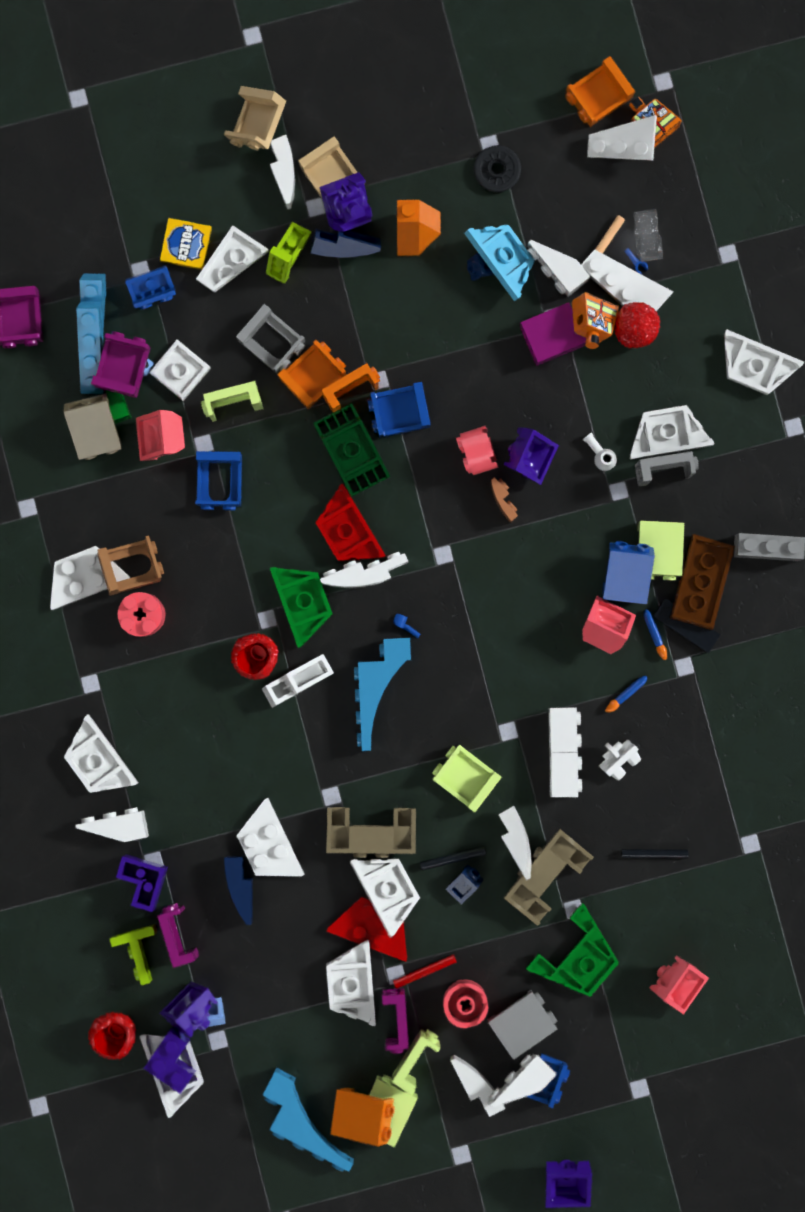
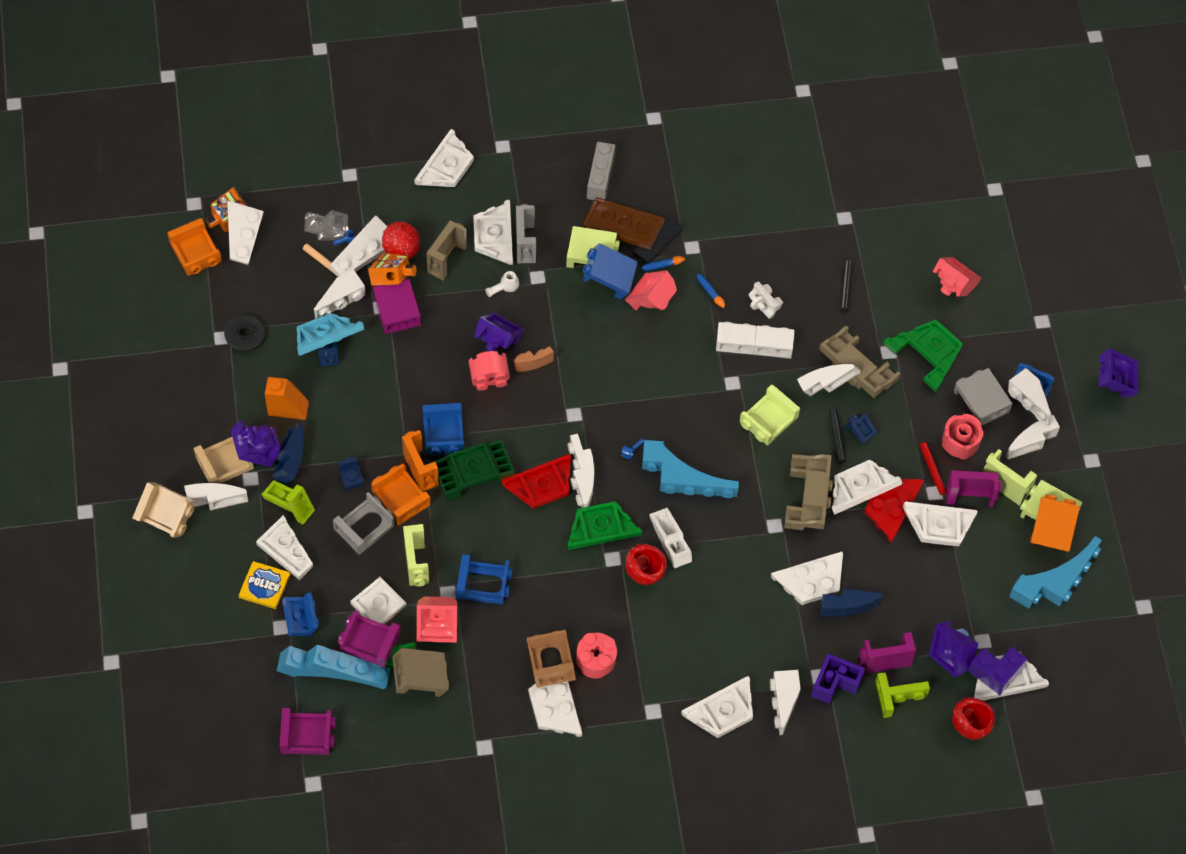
camera: 85 degrees left, 25 degrees down
none -> dark blue bracket [338,457,364,491]
none -> dark tan panel [427,220,467,281]

